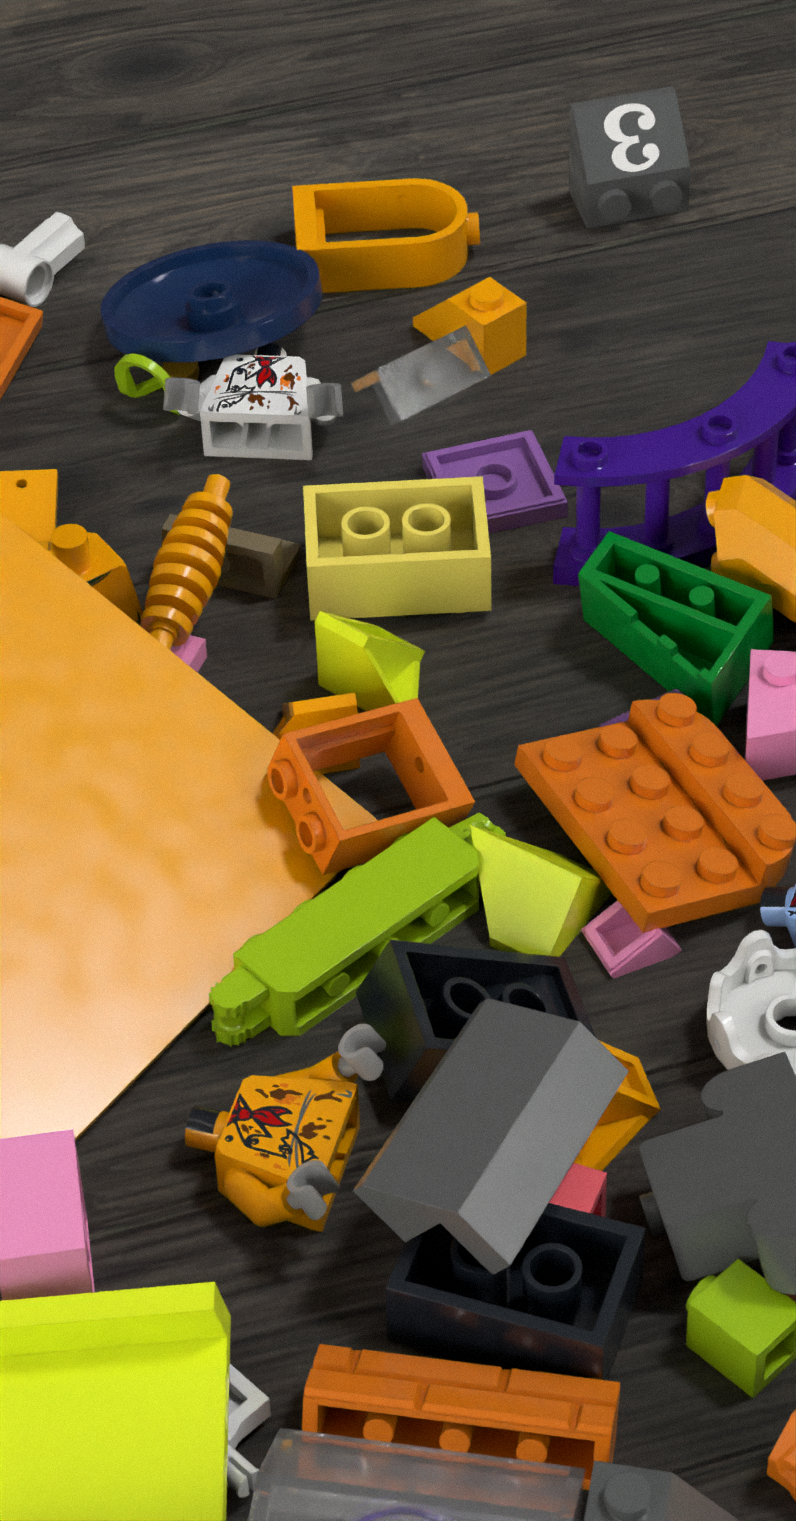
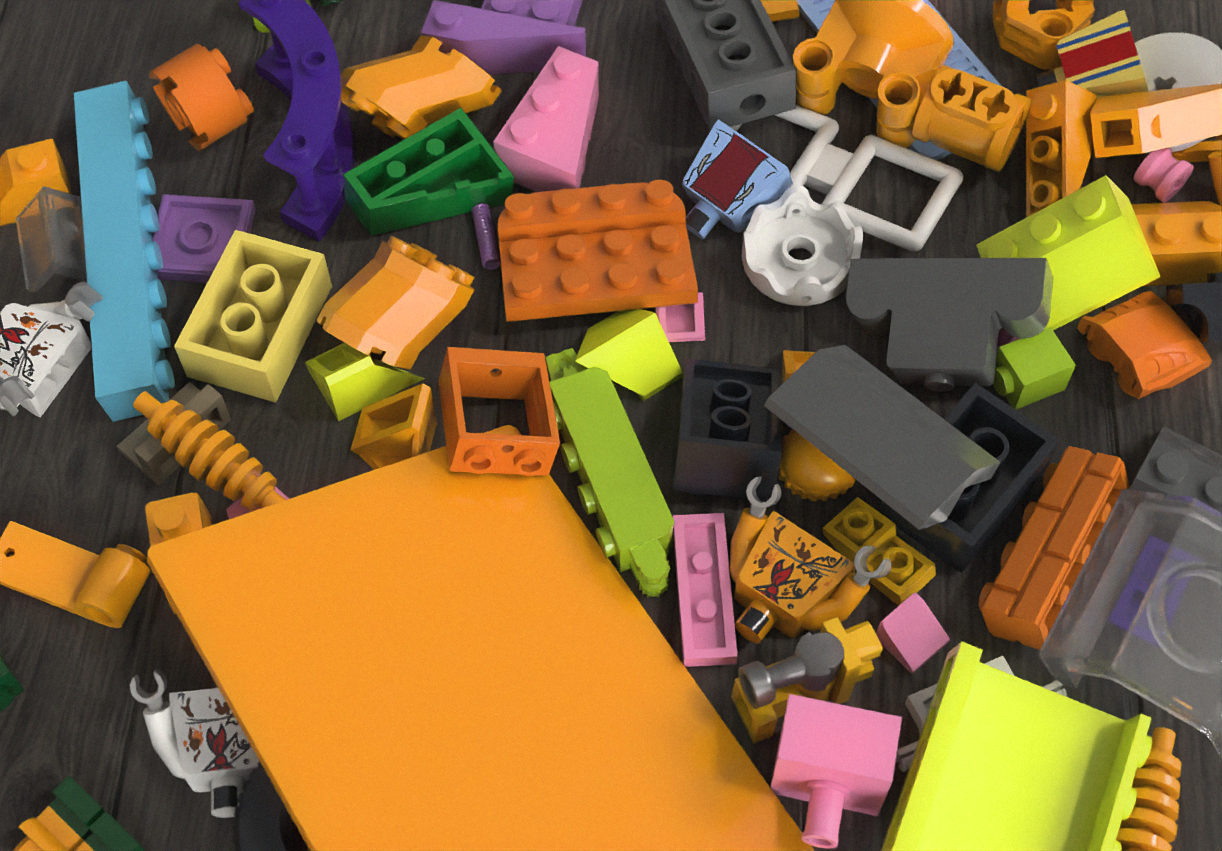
camera: 70 degrees left, 15 degrees up
none -> medium azure brick [74,81,175,422]
none -> orange brick [149,44,254,151]
none -> light orange brick [316,236,475,370]
none -> bright pink plate [673,513,738,667]
none -> hips [731,617,883,743]
none -> yellow slope [822,497,936,606]
none -> bright pink slope [876,592,950,674]

